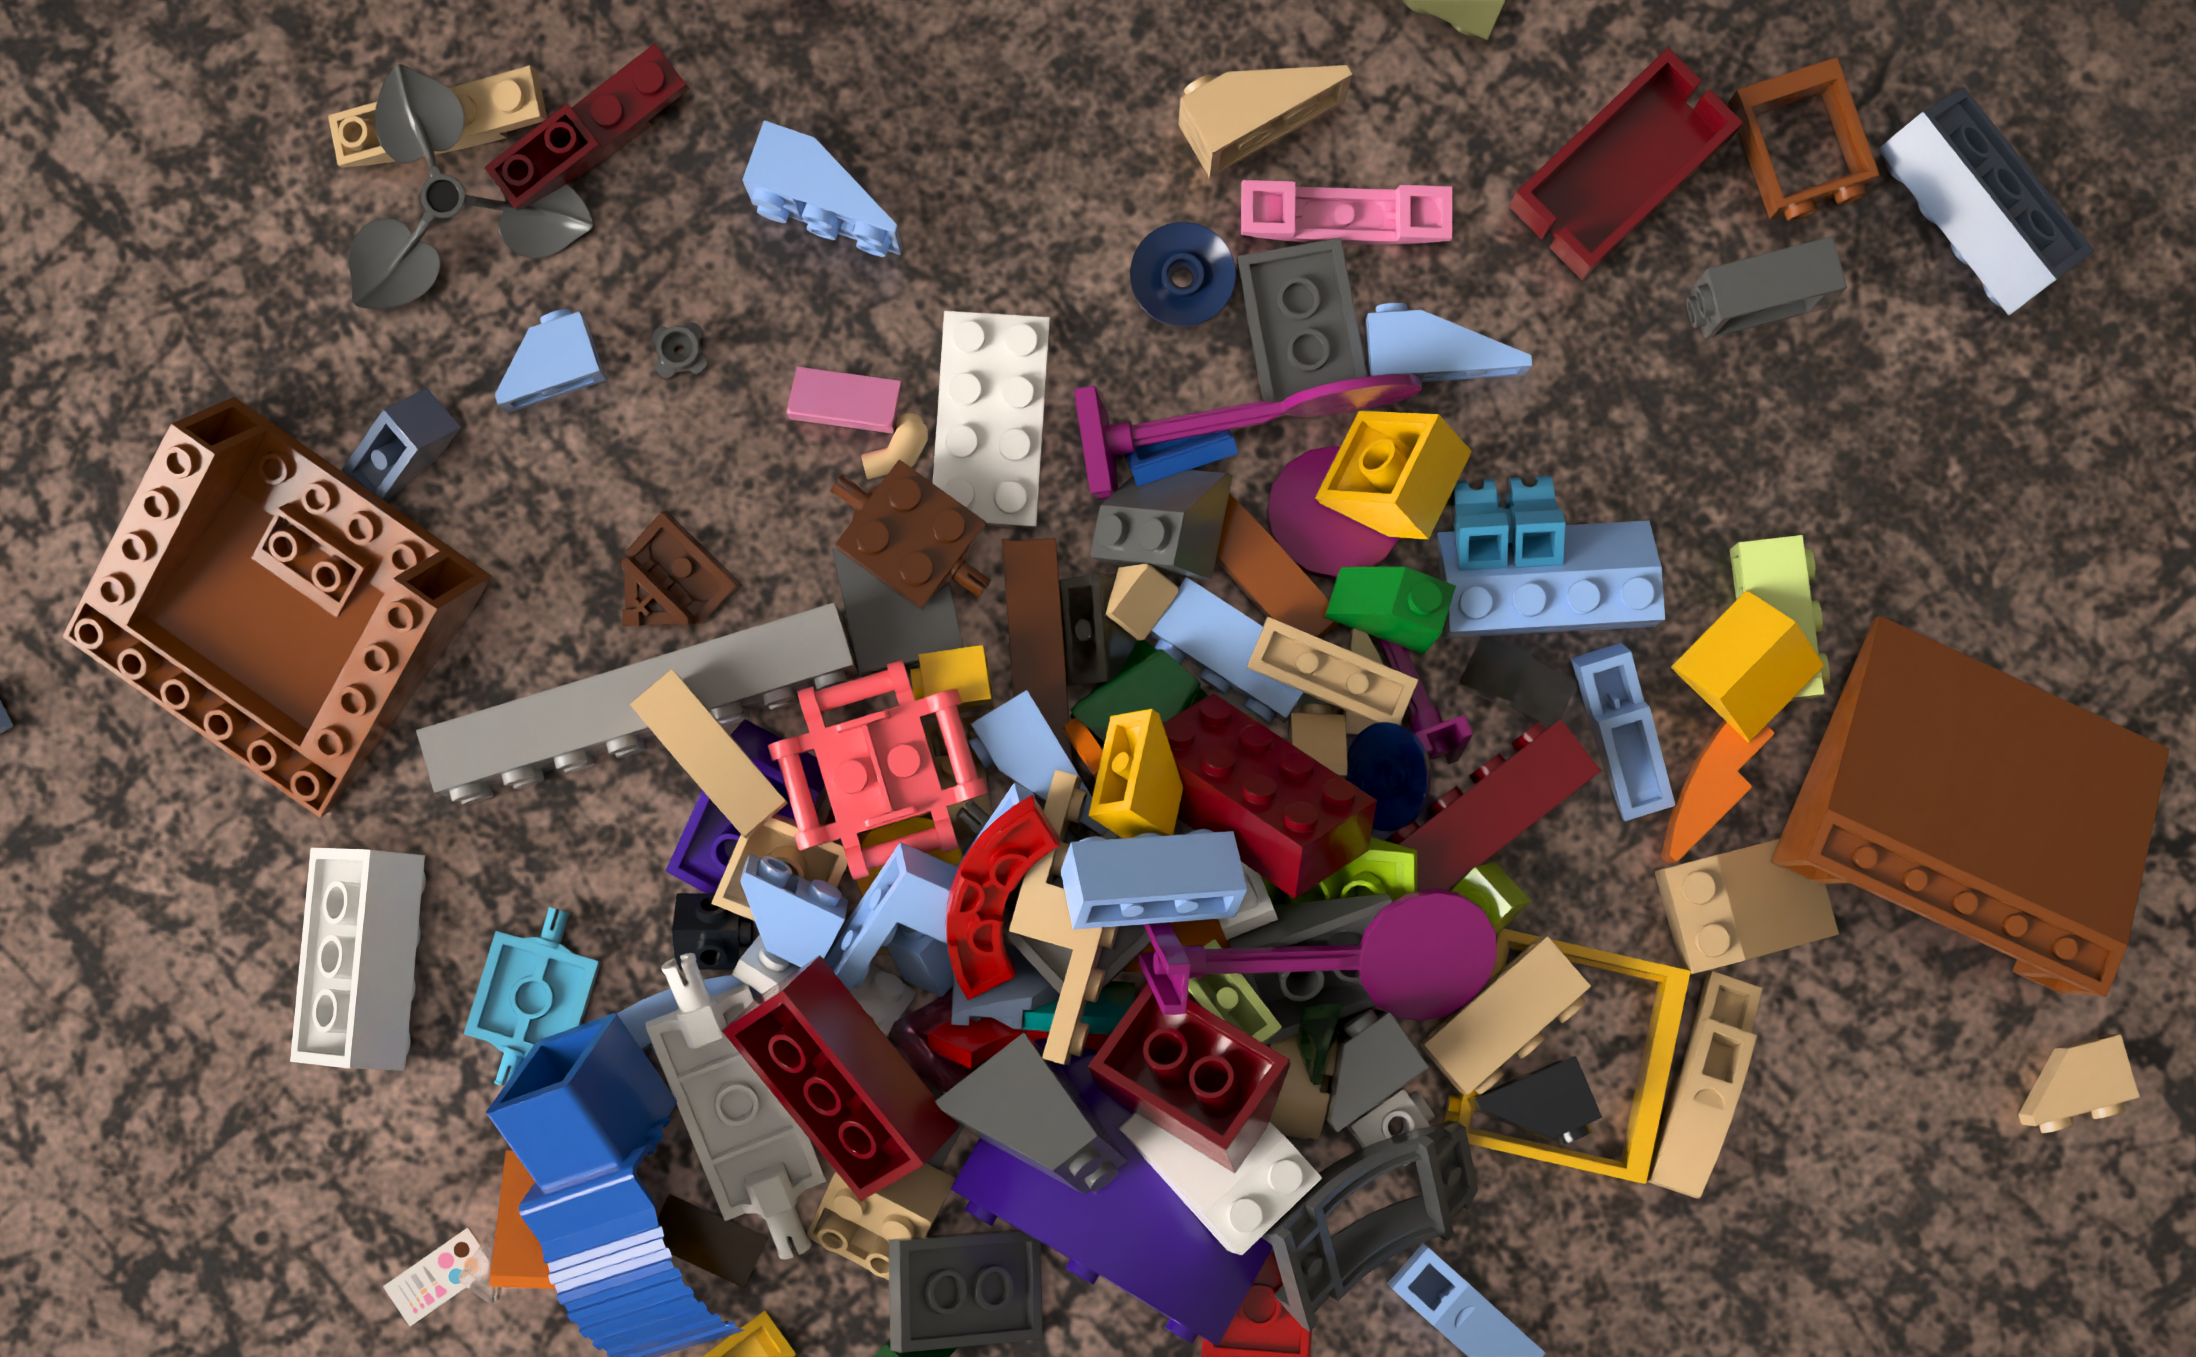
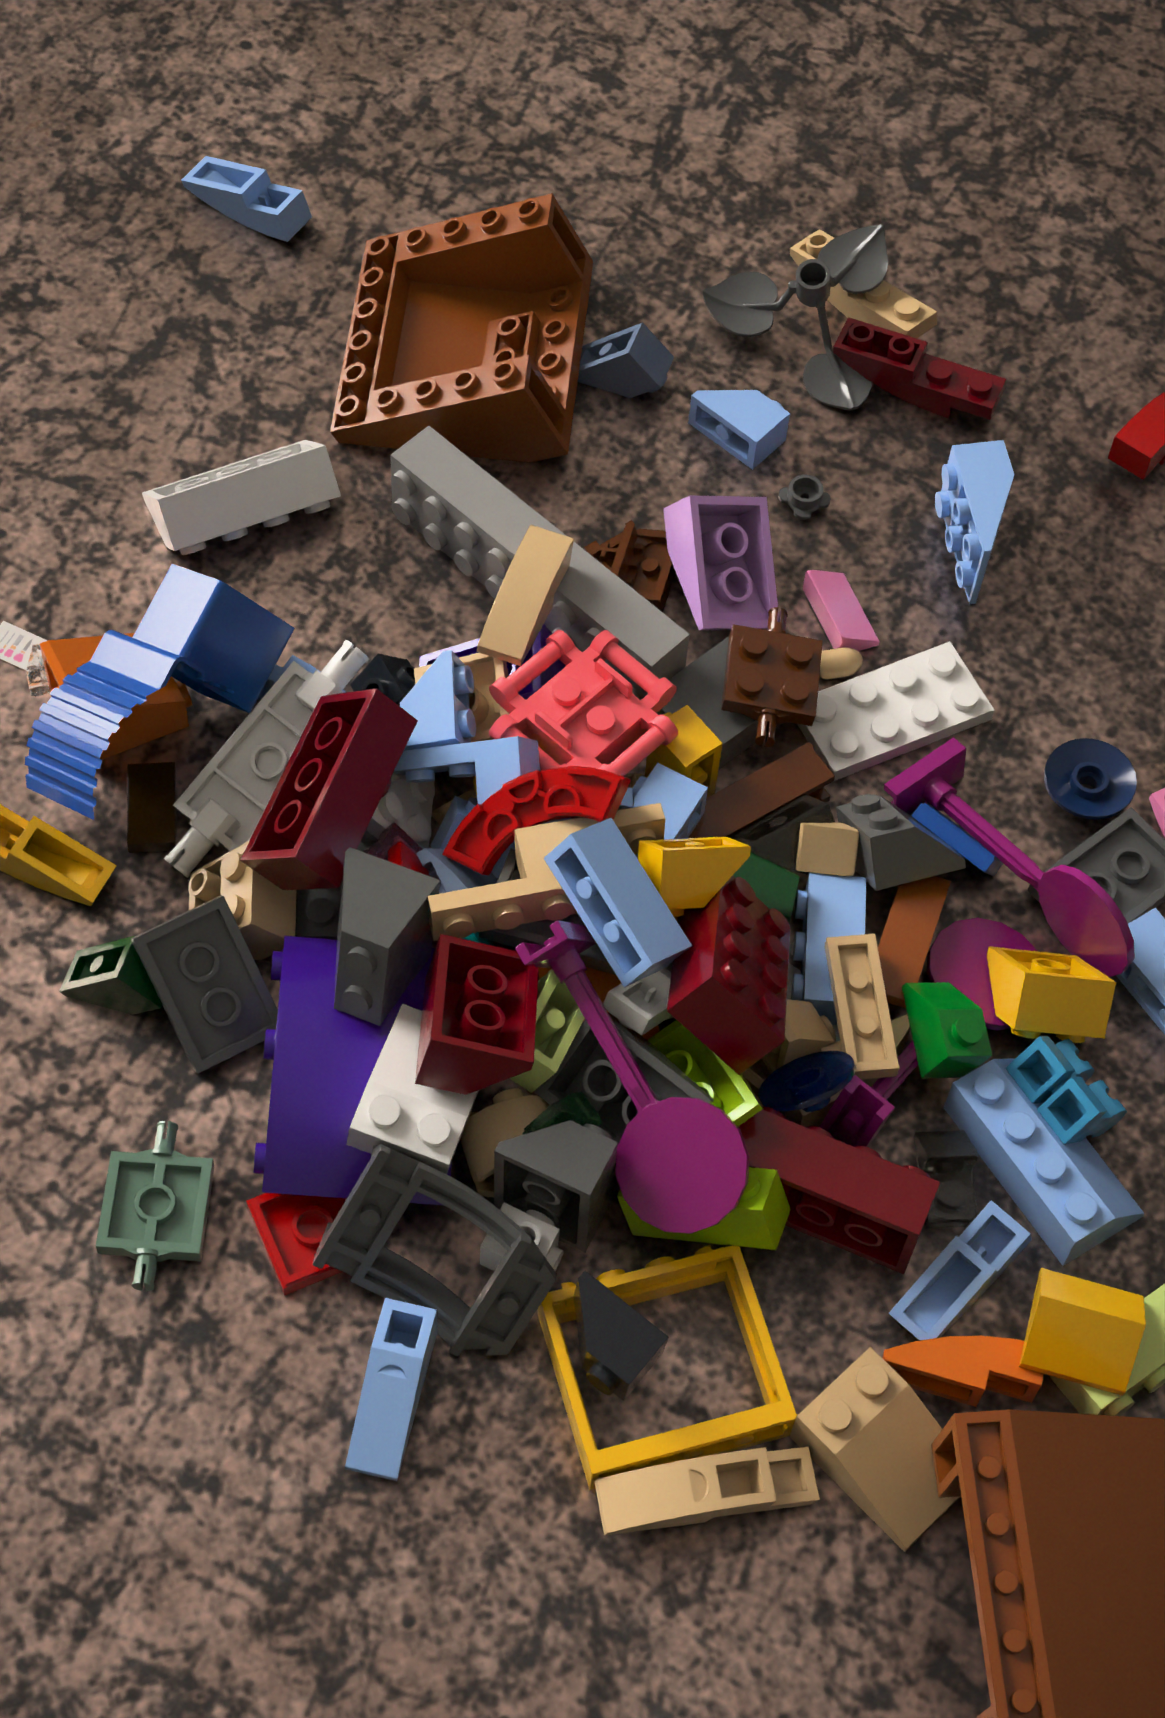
camera: 55 degrees right, 25 degrees down
medium azure plate [464,907,601,1086] -> none
tan brick [1418,936,1591,1095] -> none
none -> lavender slope [663,495,779,630]

